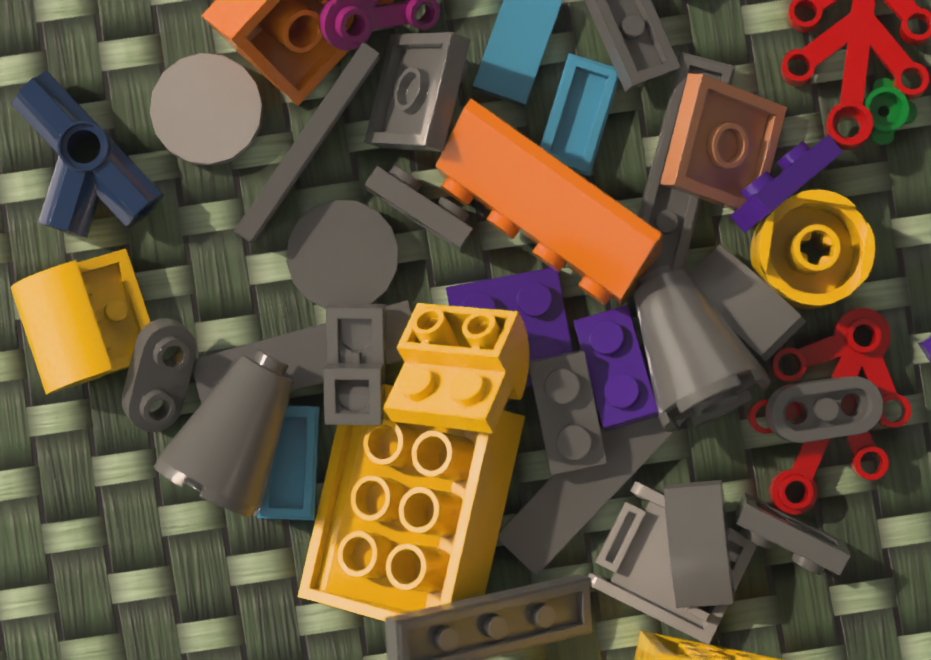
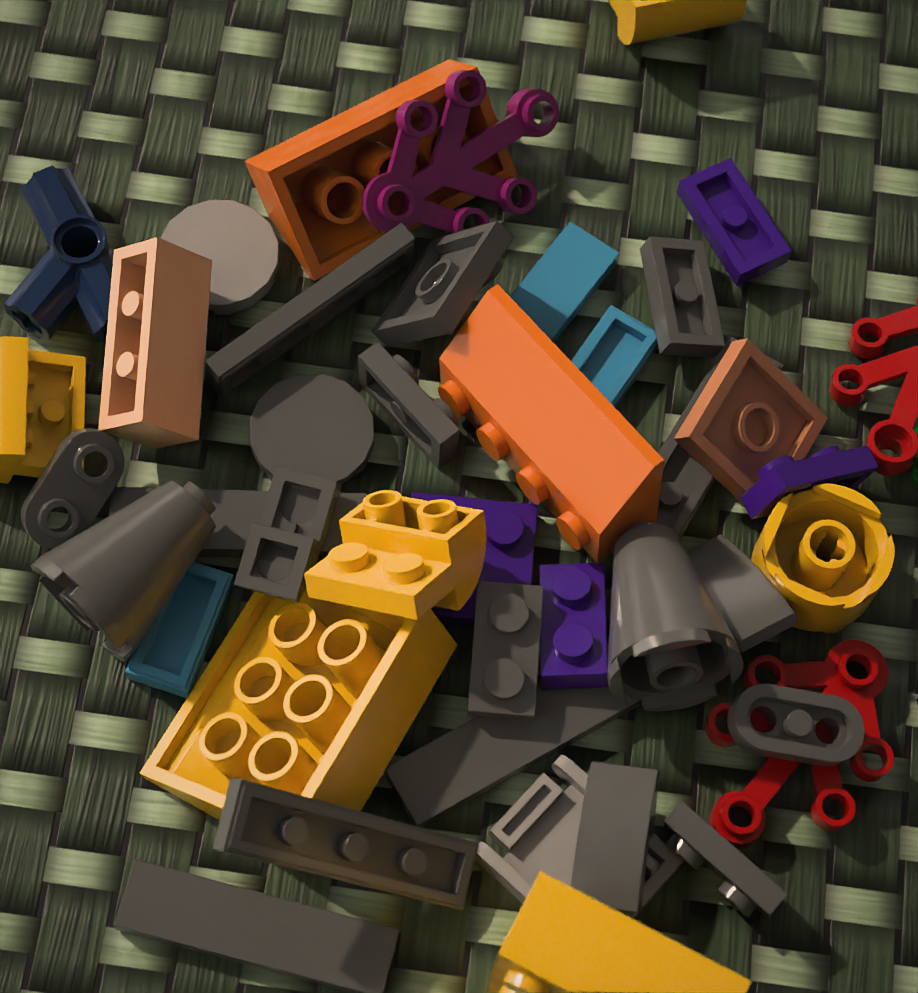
camera: 10 degrees right, 20 degrees down
none -> light nougat brick [98,237,212,449]

